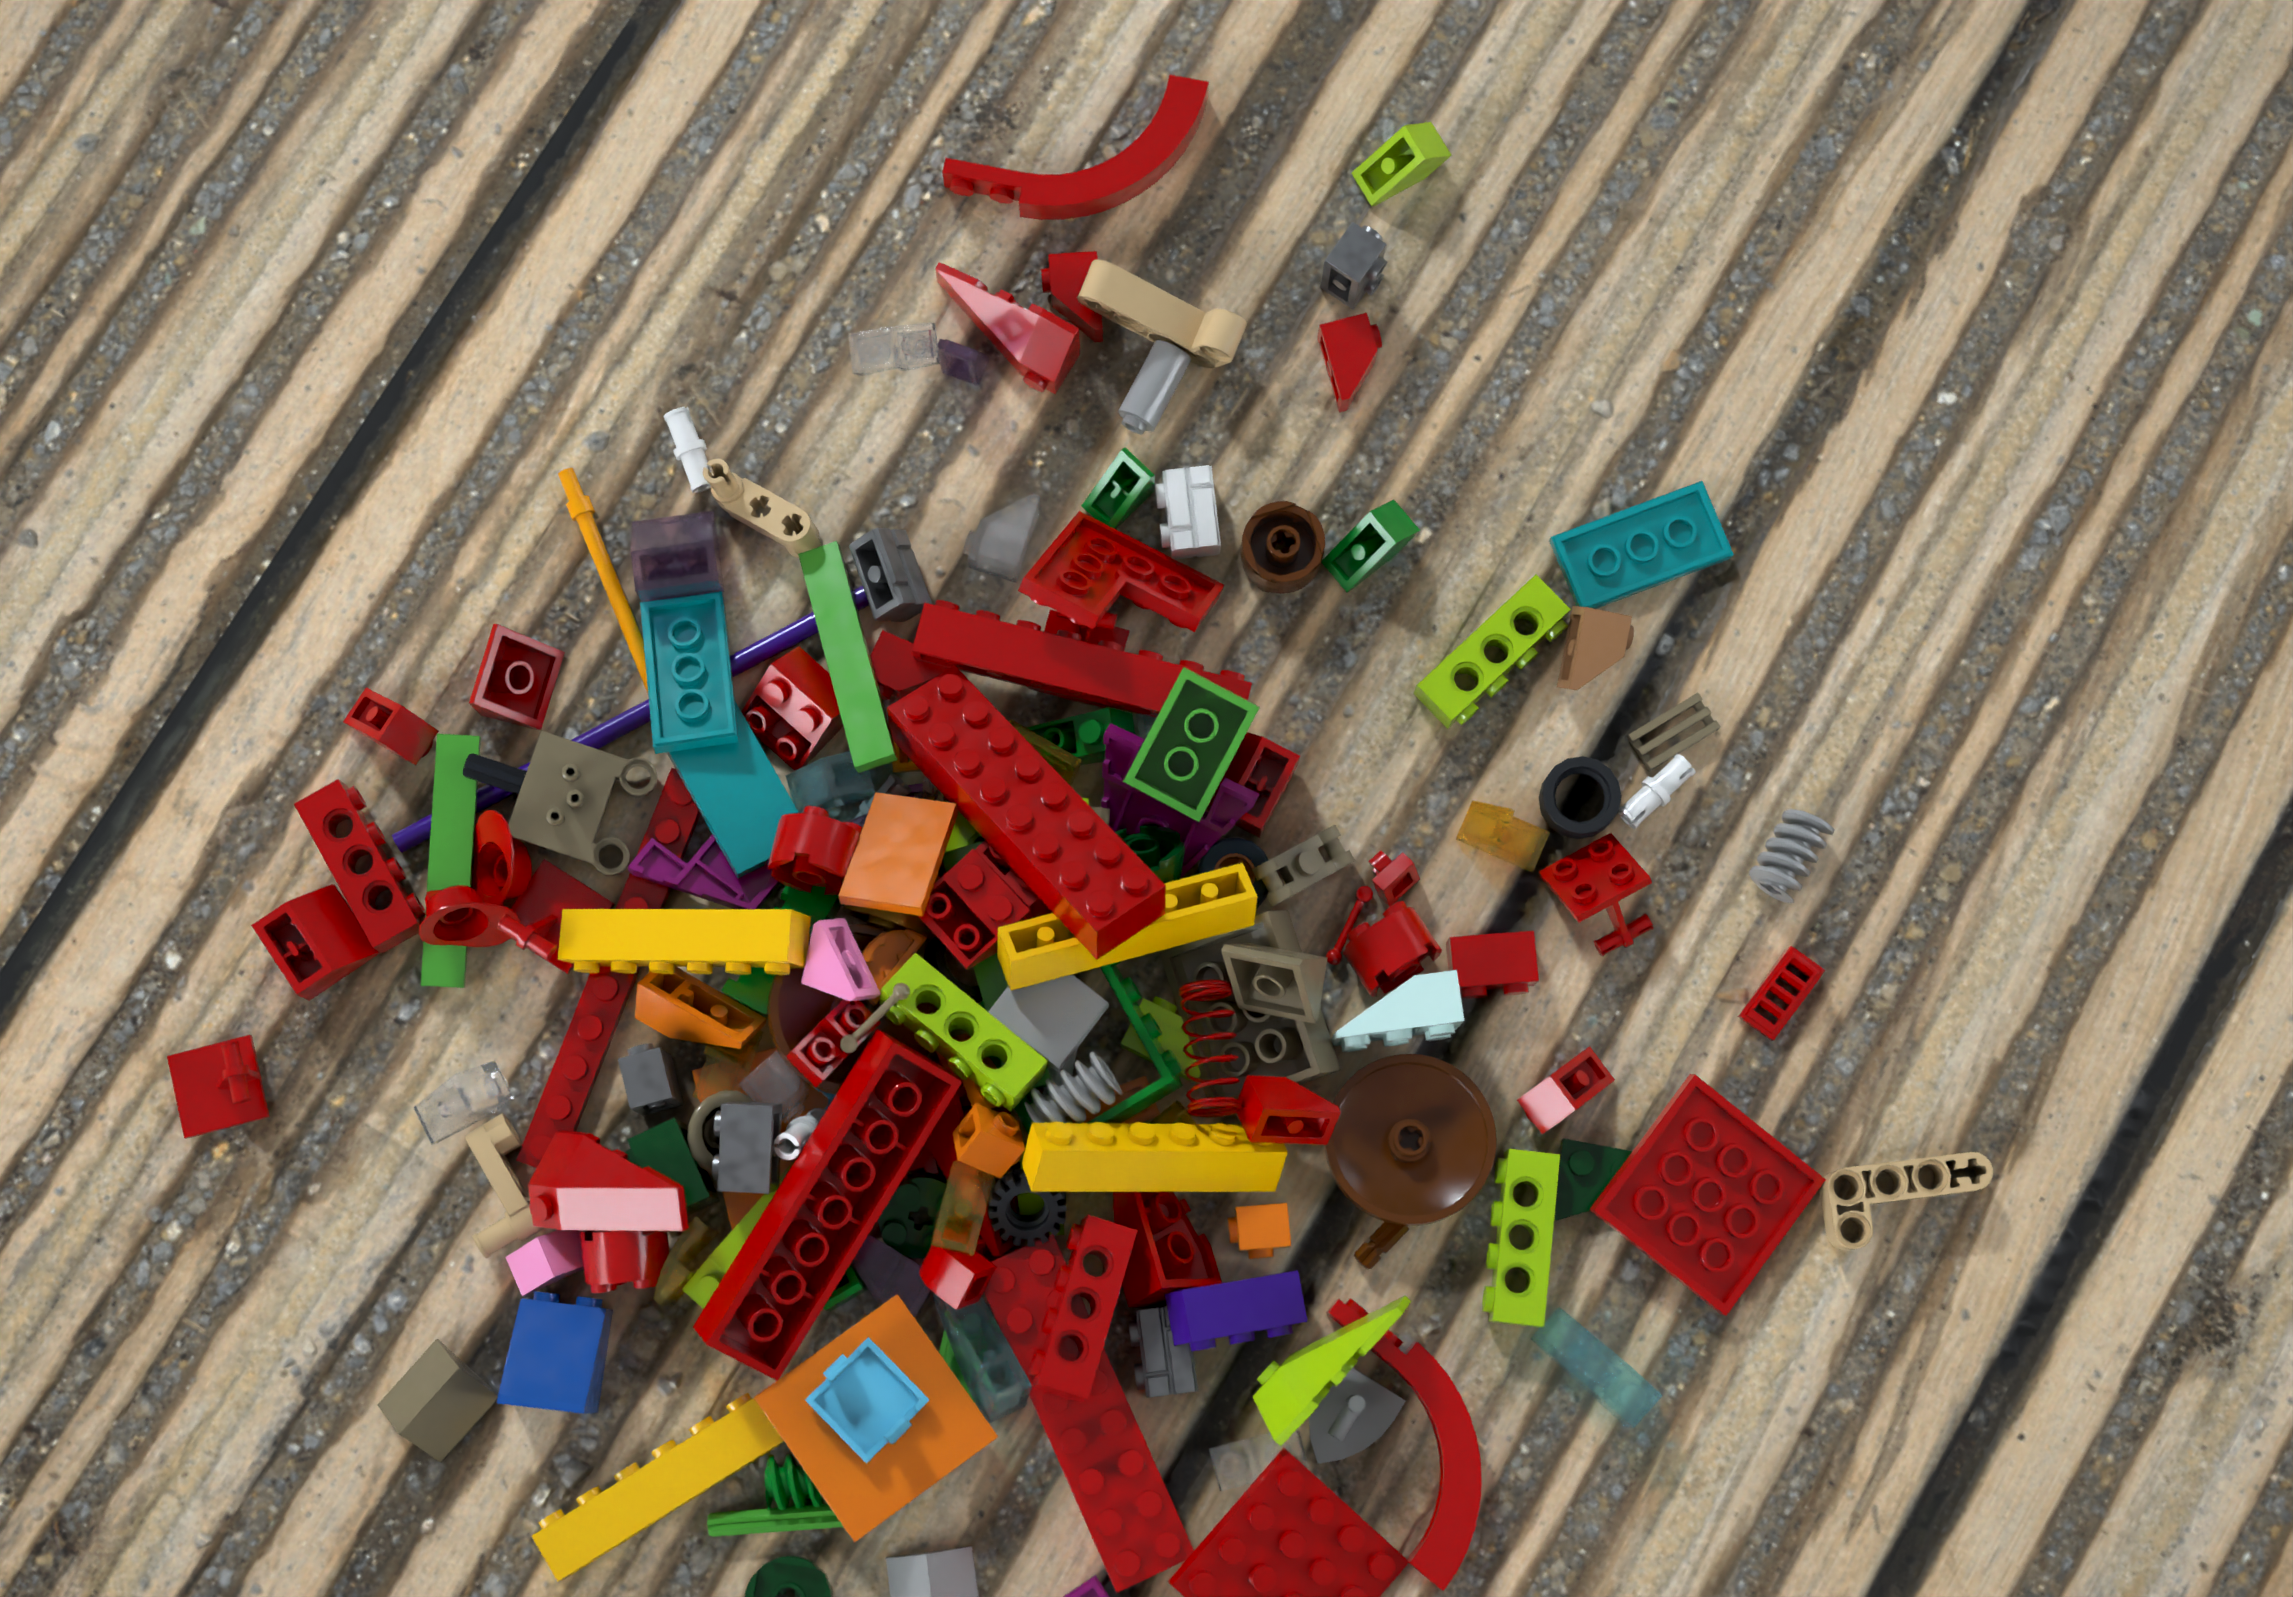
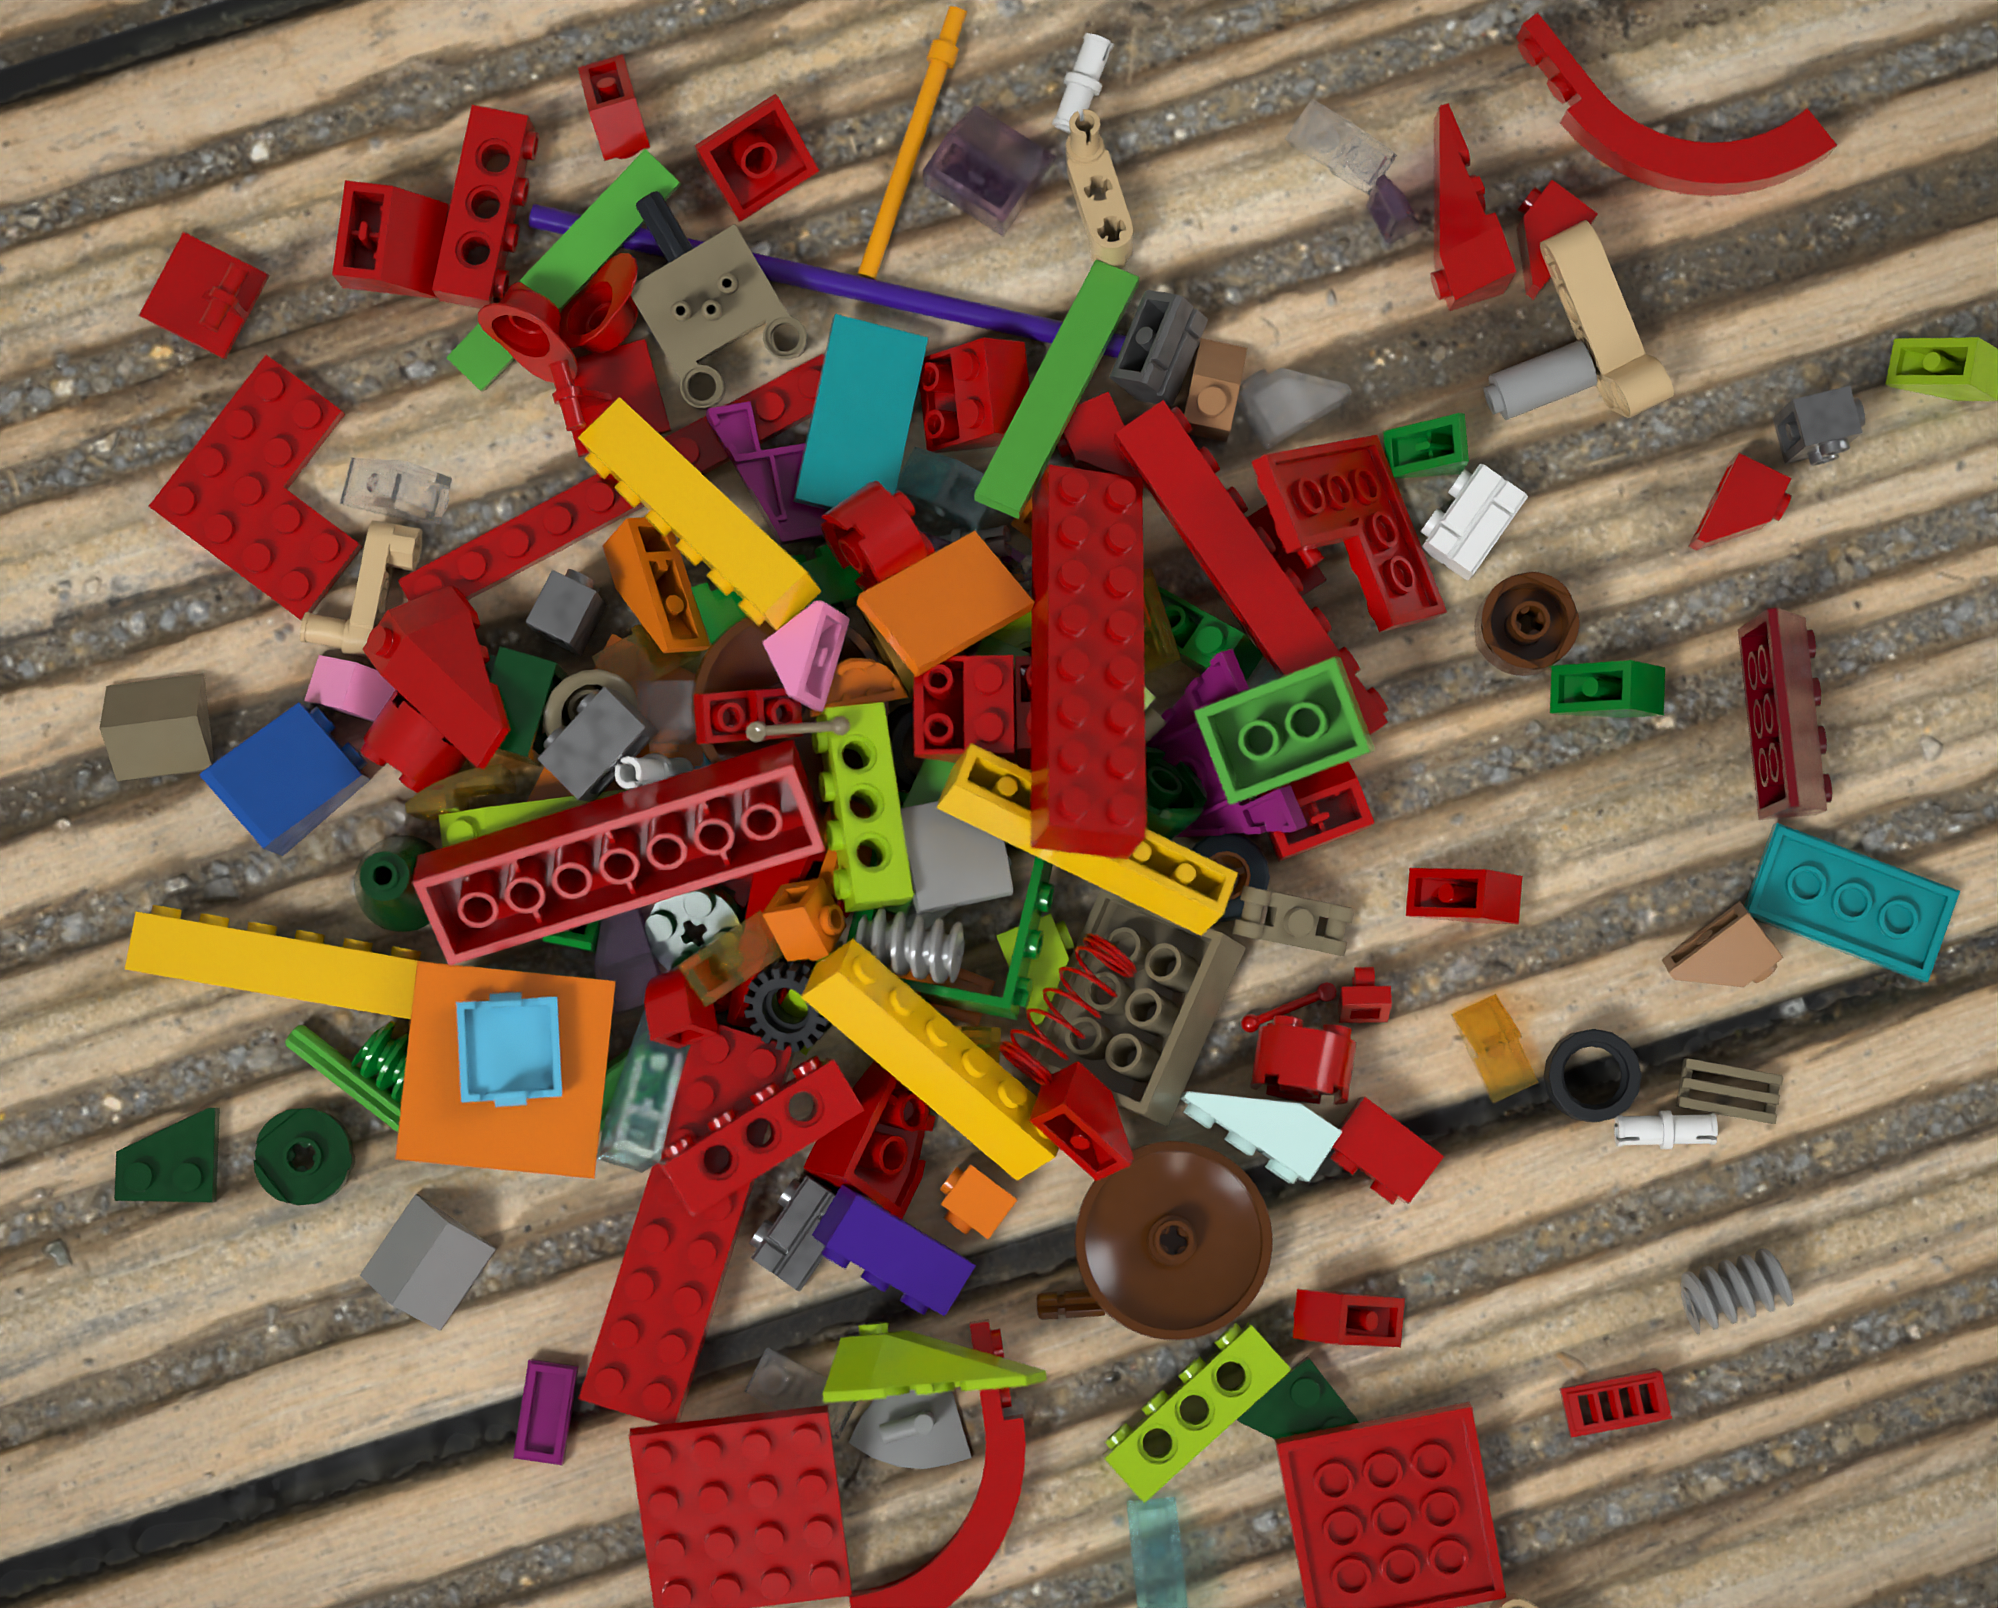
camera: 45 degrees right, 5 degrees up
teal tile [640,591,739,754] -> none
dark tan slope [1221,943,1327,1024] -> none
lime brick [1413,574,1571,729] -> none
red plate [1539,833,1654,957] -> none
none -> red plate [148,355,363,621]
none -> dark green cone [354,835,437,932]
none -> medium nougat slope [1184,338,1247,442]
none -> red slope [1406,868,1523,925]
none -> dark red slope [1738,608,1832,820]

